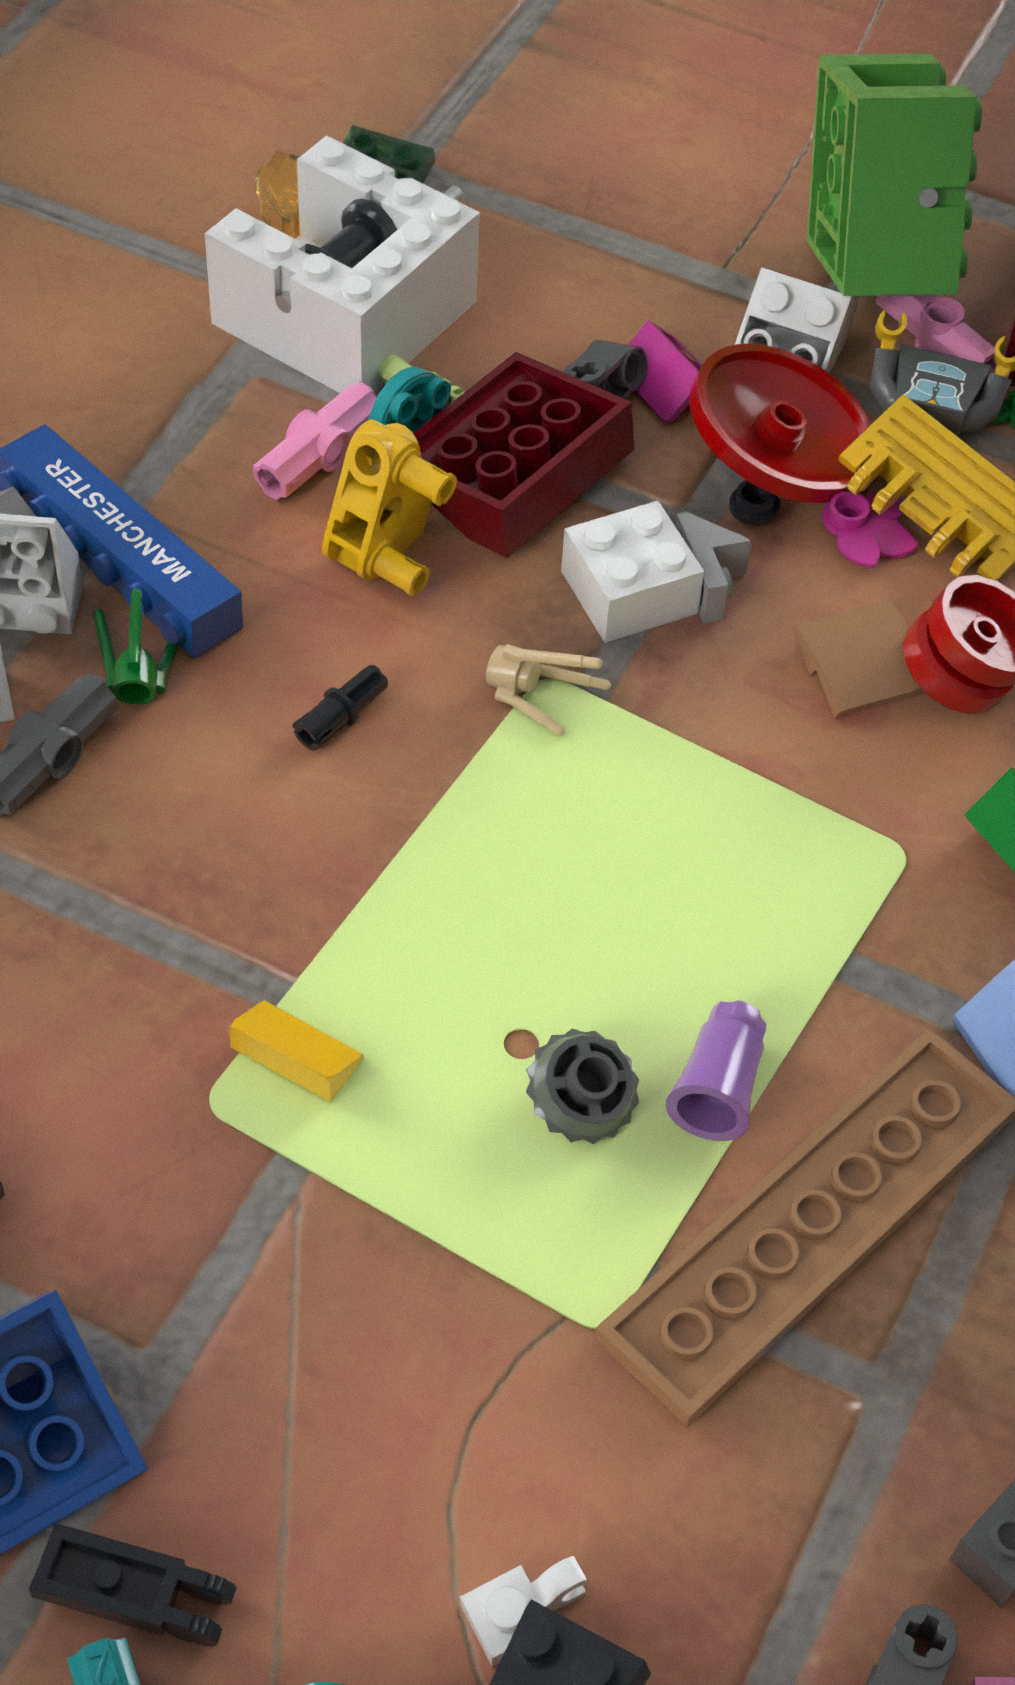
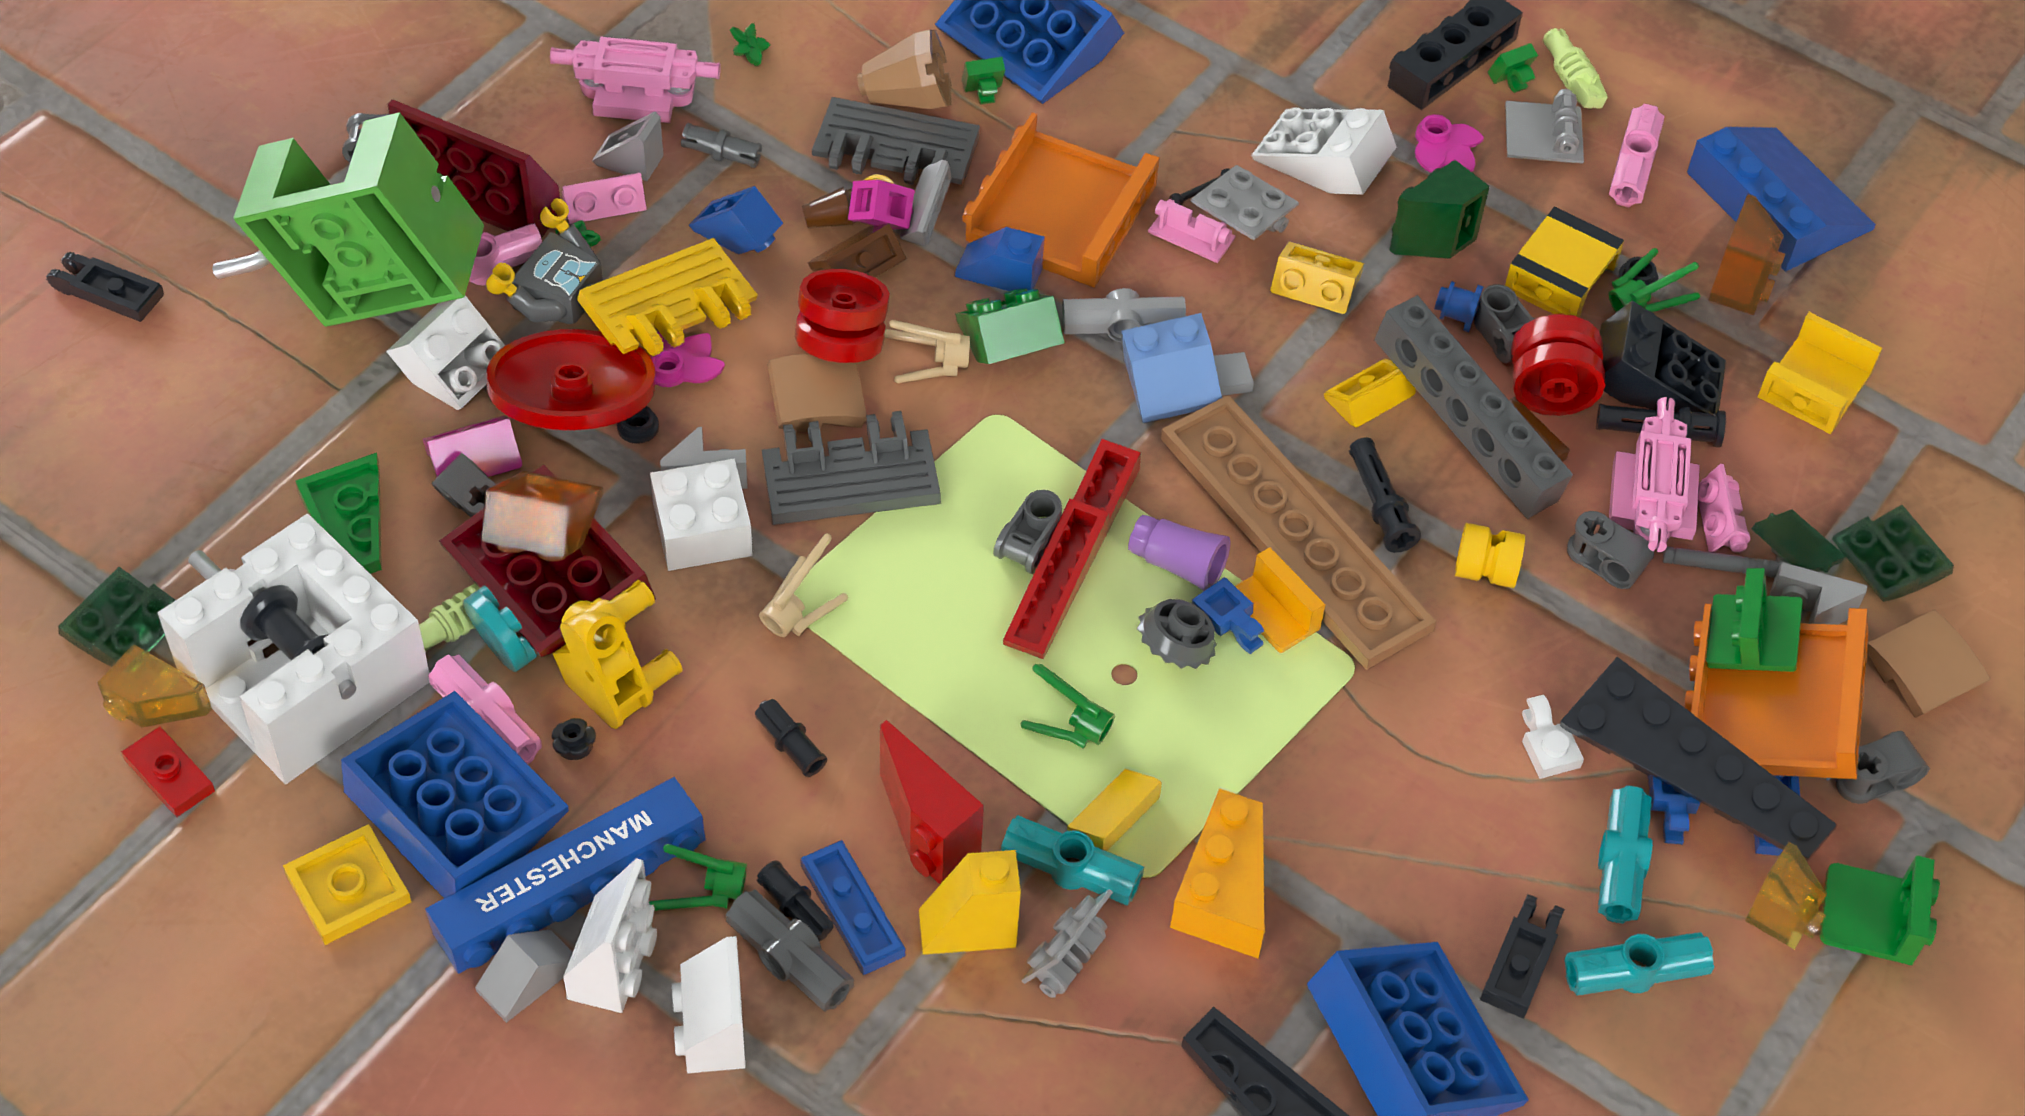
camera: 80 degrees left, 0 degrees up
none -> black hinge [46,252,164,322]
none -> red plate [121,726,215,818]
none -> yellow tile [283,824,411,945]
none -> green wing [295,452,382,574]
none -> blue slope [341,691,569,898]
none -> clear orange slope [482,471,603,561]
none -> black plate [551,718,596,760]
none -> black axle [756,860,834,942]
none -> dark grey hinge [762,411,941,525]
none -> blue tile [801,840,905,976]
none -> red slope [880,720,984,884]
none -> tan plant [885,320,970,383]
none -> yellow slope [919,850,1021,955]
none -> dark grey piece [993,490,1062,574]
none -> teal piece [1001,815,1144,906]
none -> red slope [1003,439,1141,659]
none -> green plant [1020,664,1115,749]
none -> light grey hinge [1021,889,1113,998]
none -> light orange wedge [1170,788,1265,959]
none -> blue plate [1192,577,1264,654]
none -> light orange panel [1235,547,1326,653]
none -> black pin [1349,437,1421,553]
none -> yellow wheel [1454,523,1526,588]

